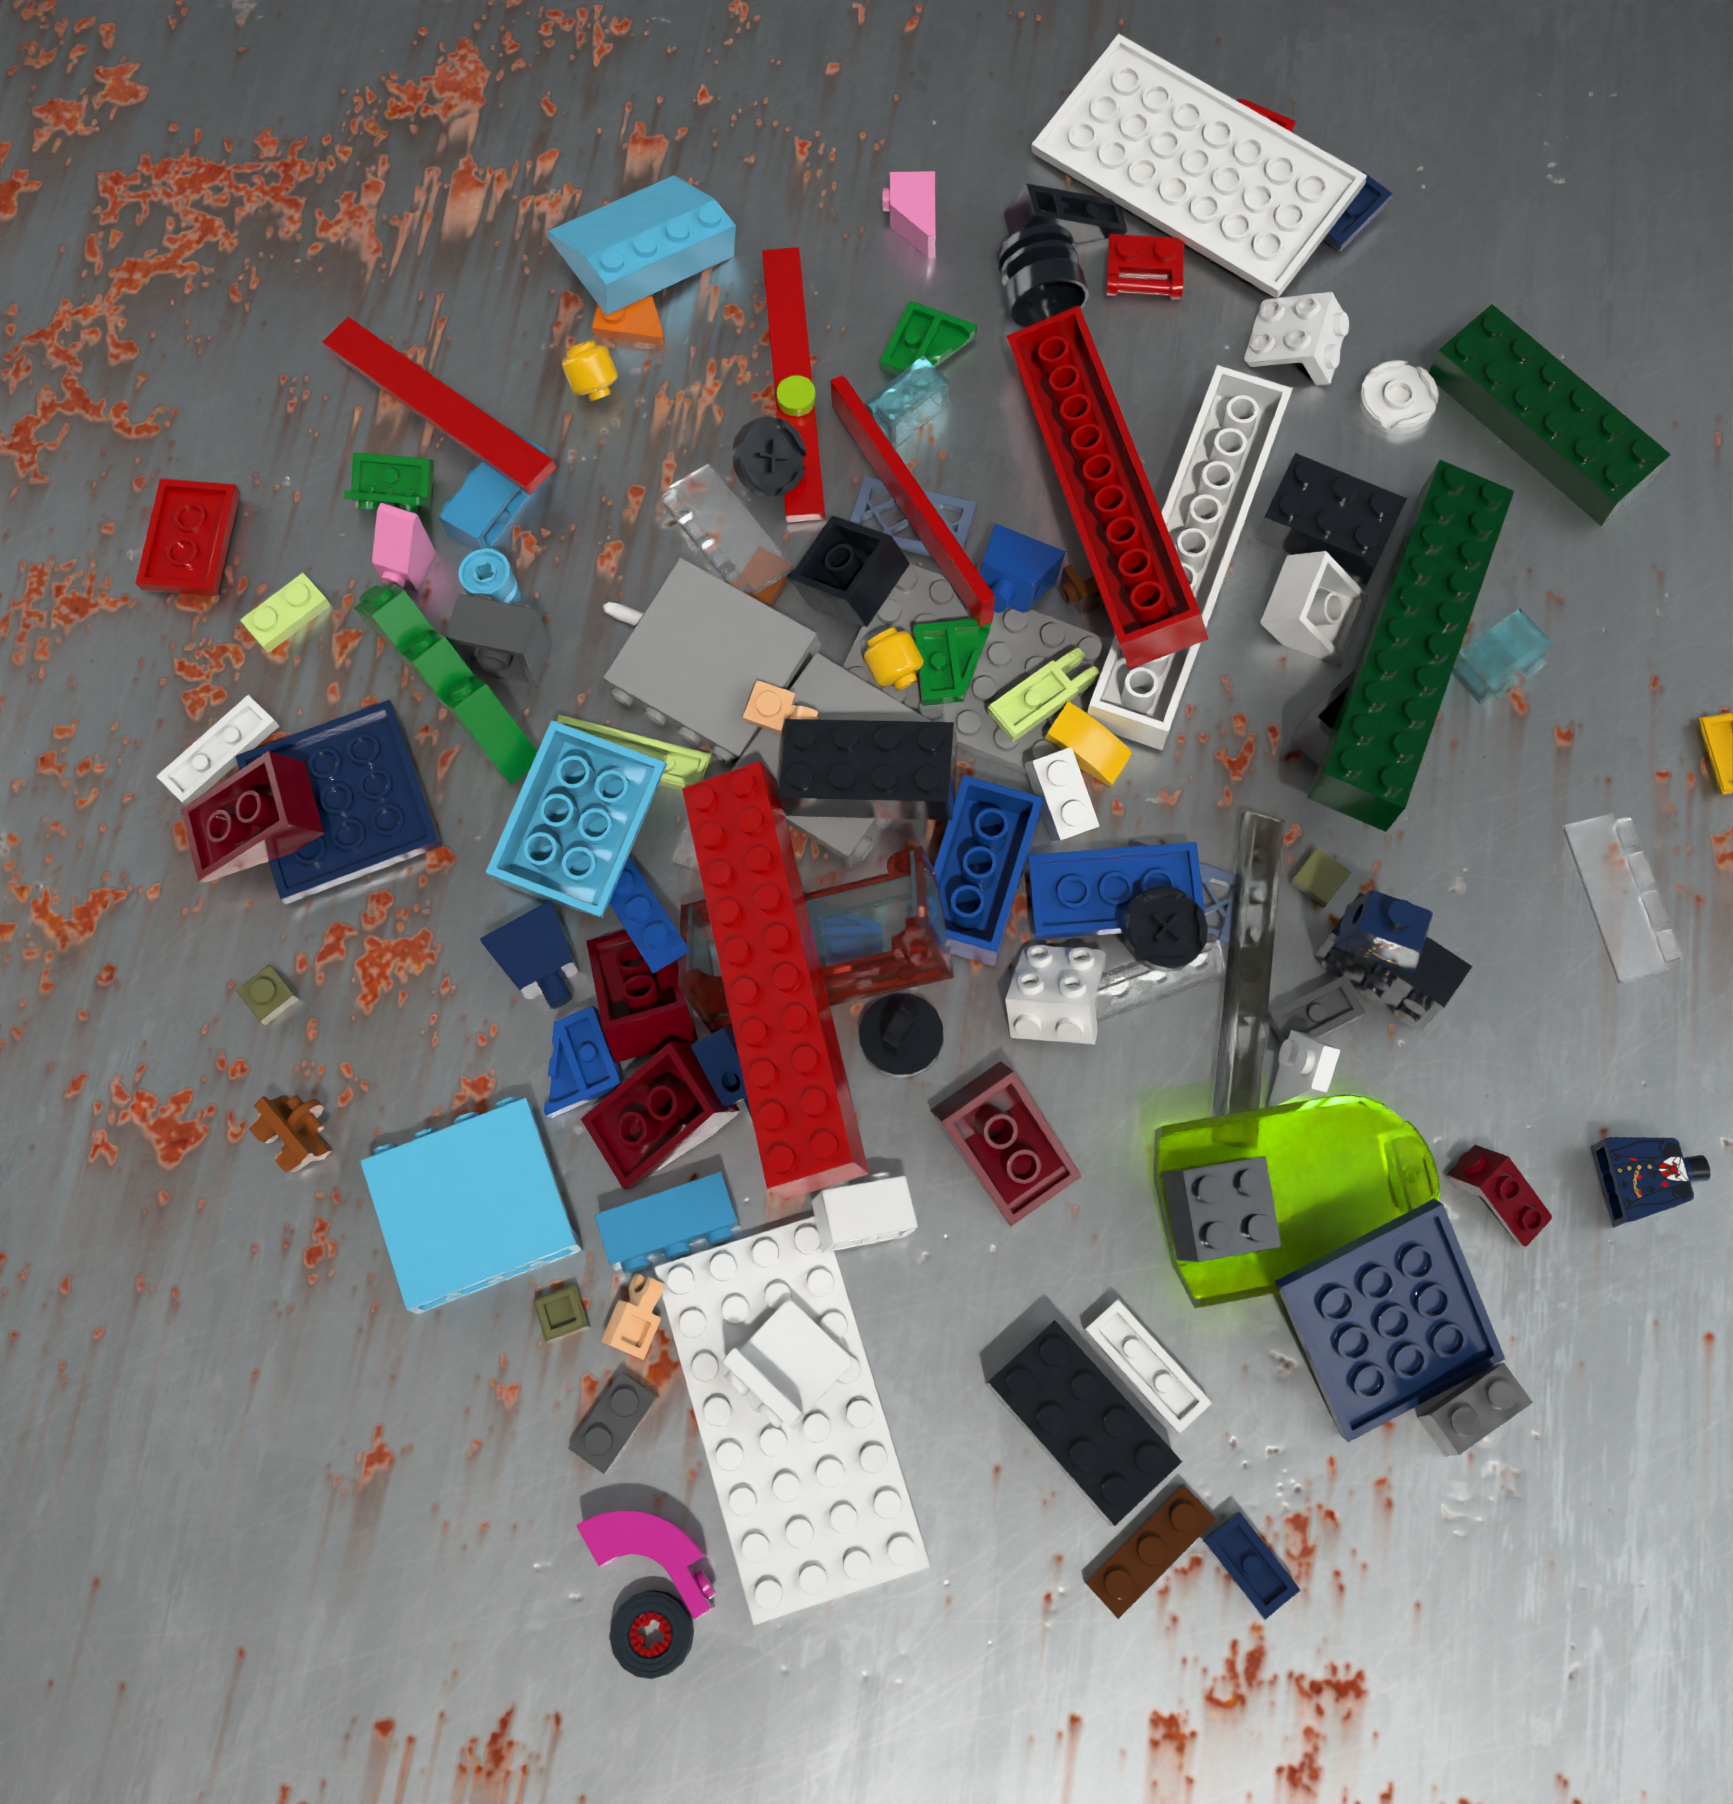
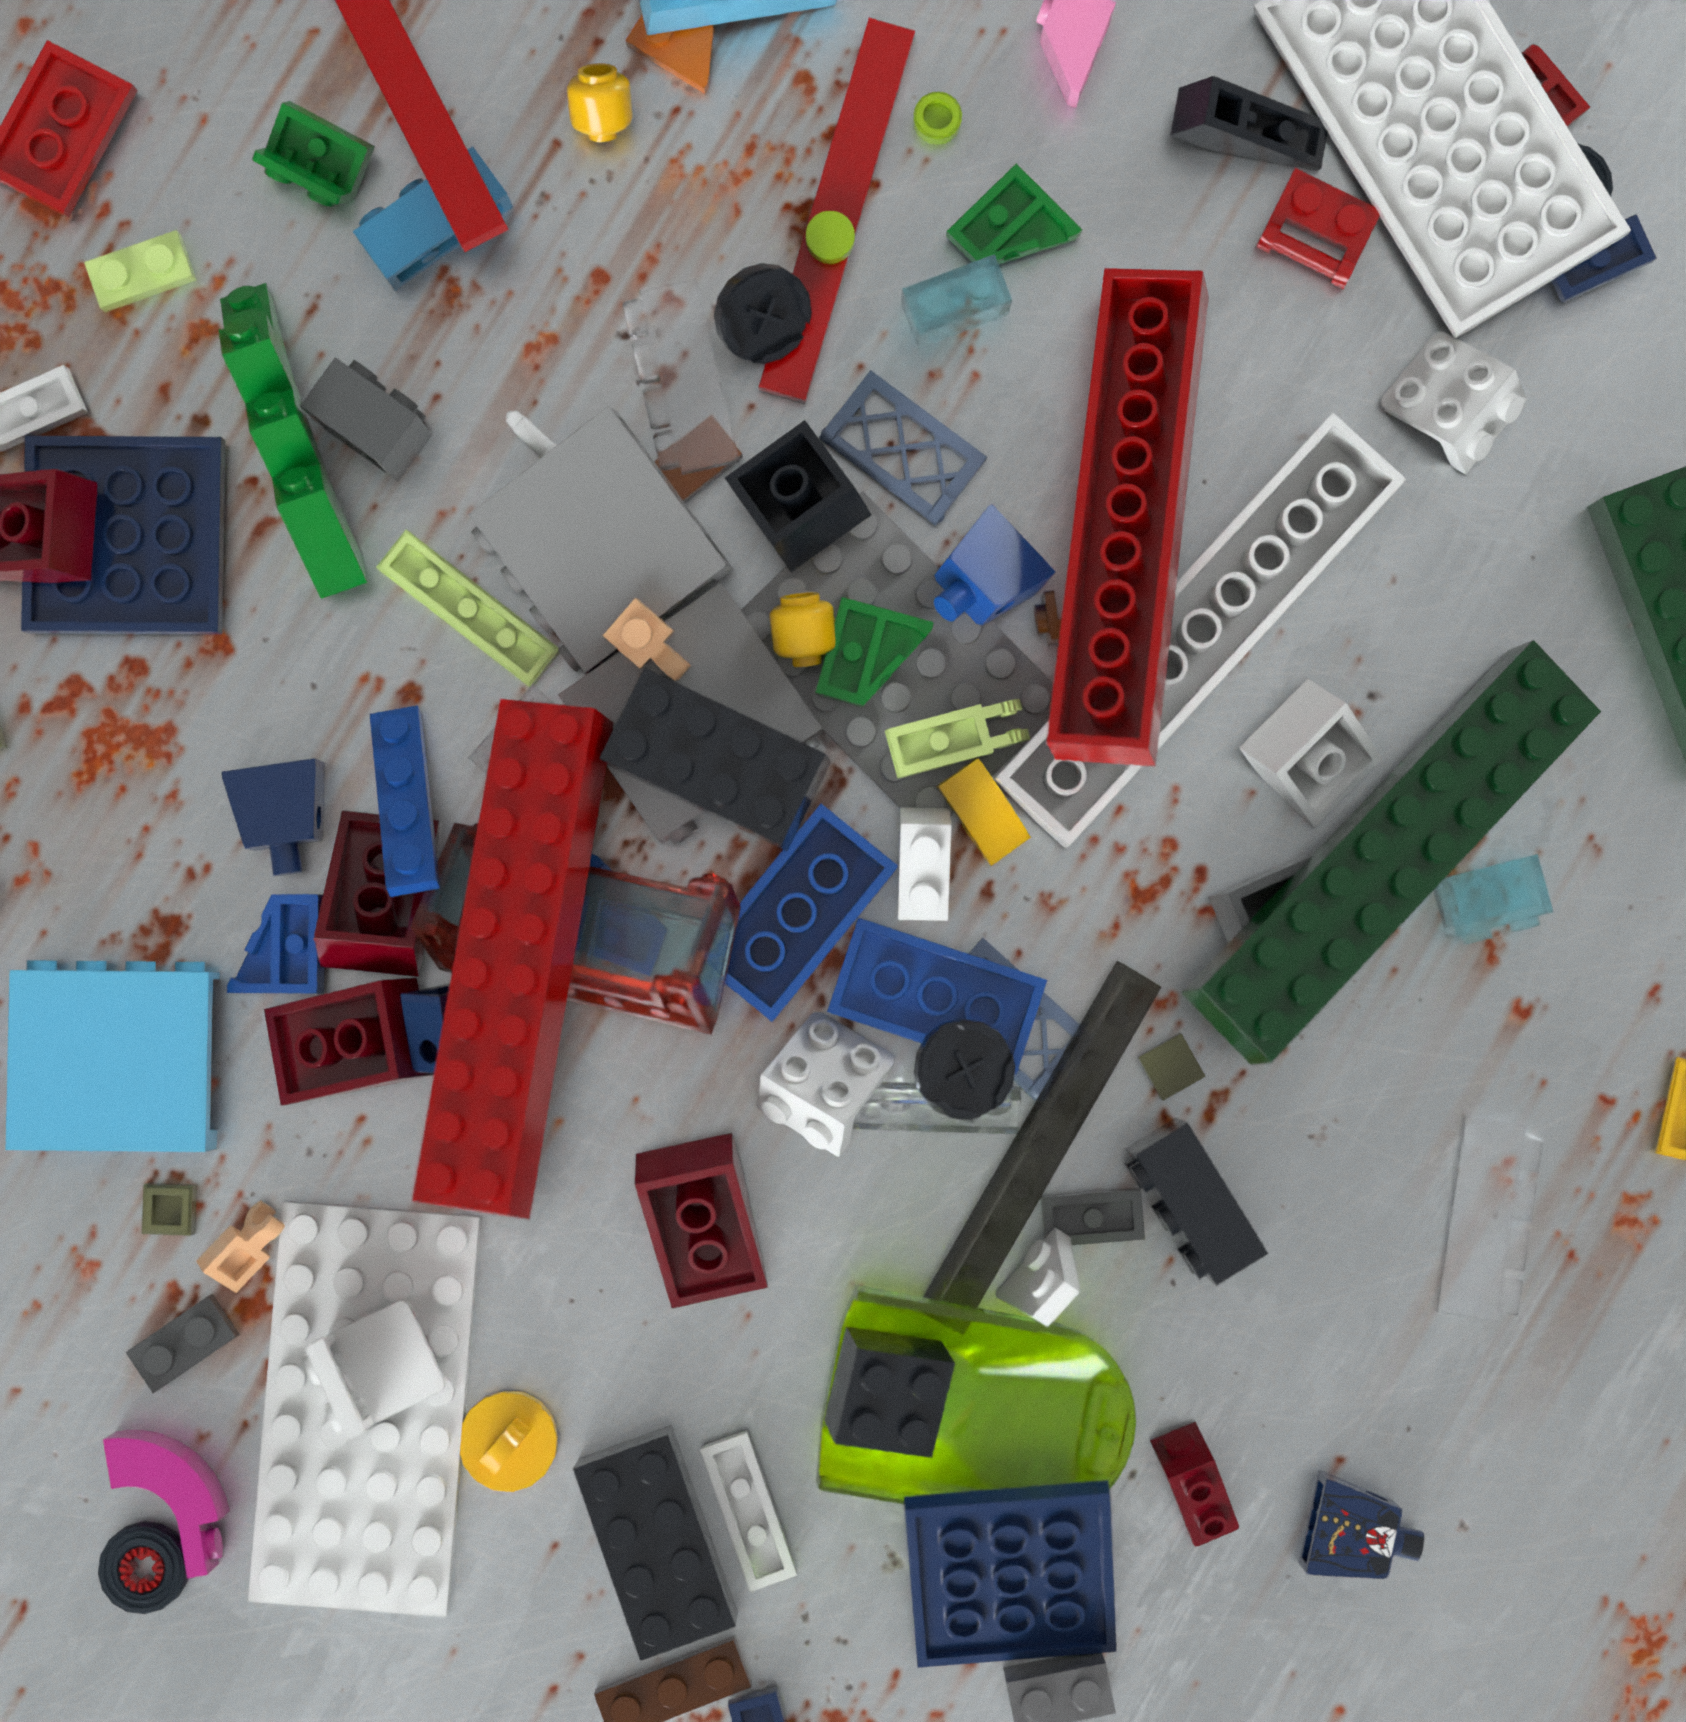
camera: 20 degrees right, 15 degrees up
bright pink slope [372,503,436,592] -> none
medium azure wheel [458,548,521,605] -> none
medium azure slope [485,720,667,918] -> none
dark azure brick [595,1172,741,1274] -> none
white brick [811,1172,918,1253] -> none
red tile [831,375,995,627] -> none
black tile [859,993,944,1078] -> none
black wheel [996,224,1089,328] -> none
black brick [1256,453,1407,586] -> none
dark blue torso [1333,890,1433,976] -> none
white tile [1358,360,1439,435] -> none
none -> yellow tile [460,1391,558,1492]
none -> lime tile [913,91,962,145]

